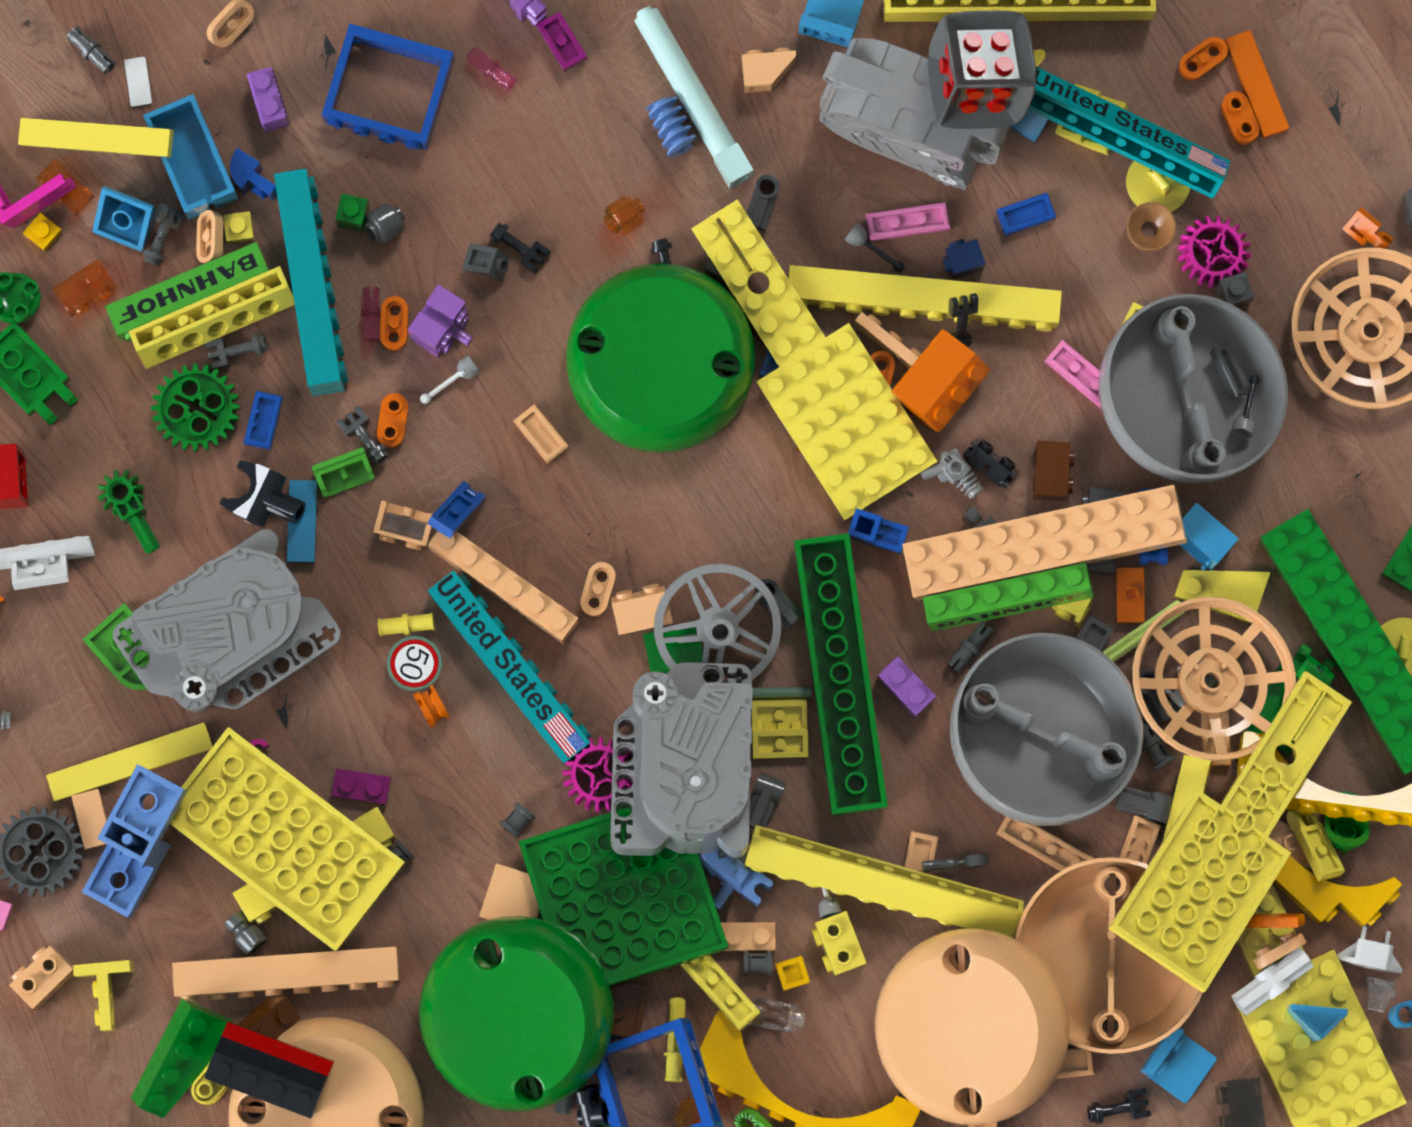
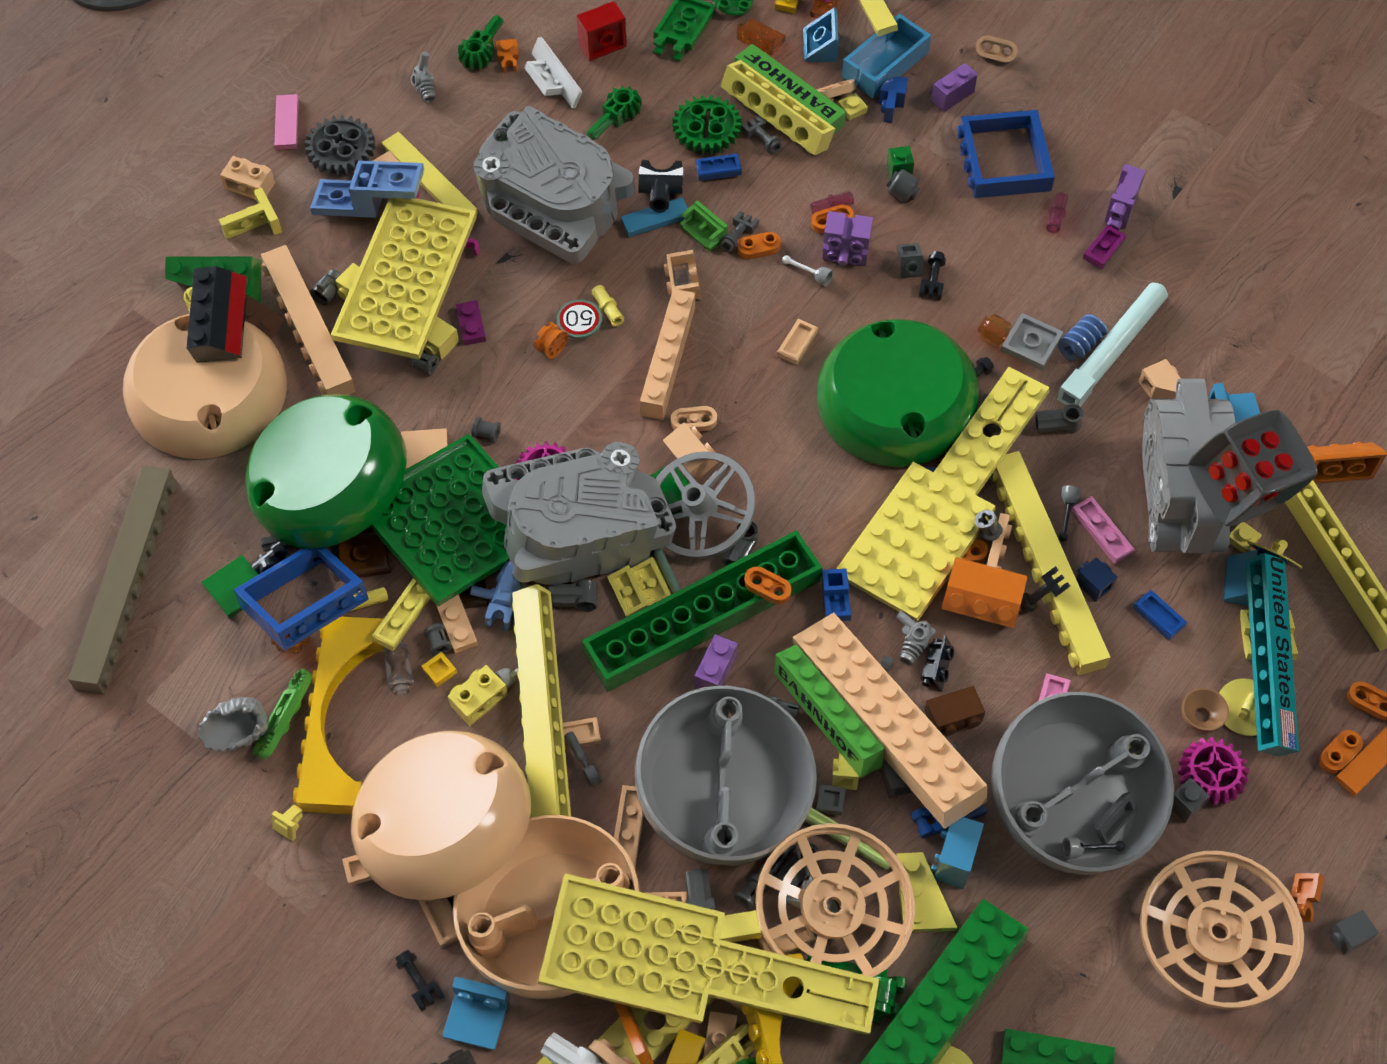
camera: 70 degrees right, 20 degrees down
white sticker [124,57,152,107] -> none
dark grey hinge [143,203,183,267] -> none
teal brick [274,169,349,397] -> none
blue plate [427,481,487,539] -> none
teal brick [428,570,592,766] -> none
orange plate [1116,568,1145,624] -> none
none -> orange plate [744,567,791,605]
none -> dark grey bush [975,510,1003,541]
none -> light grey tile [1001,313,1063,370]

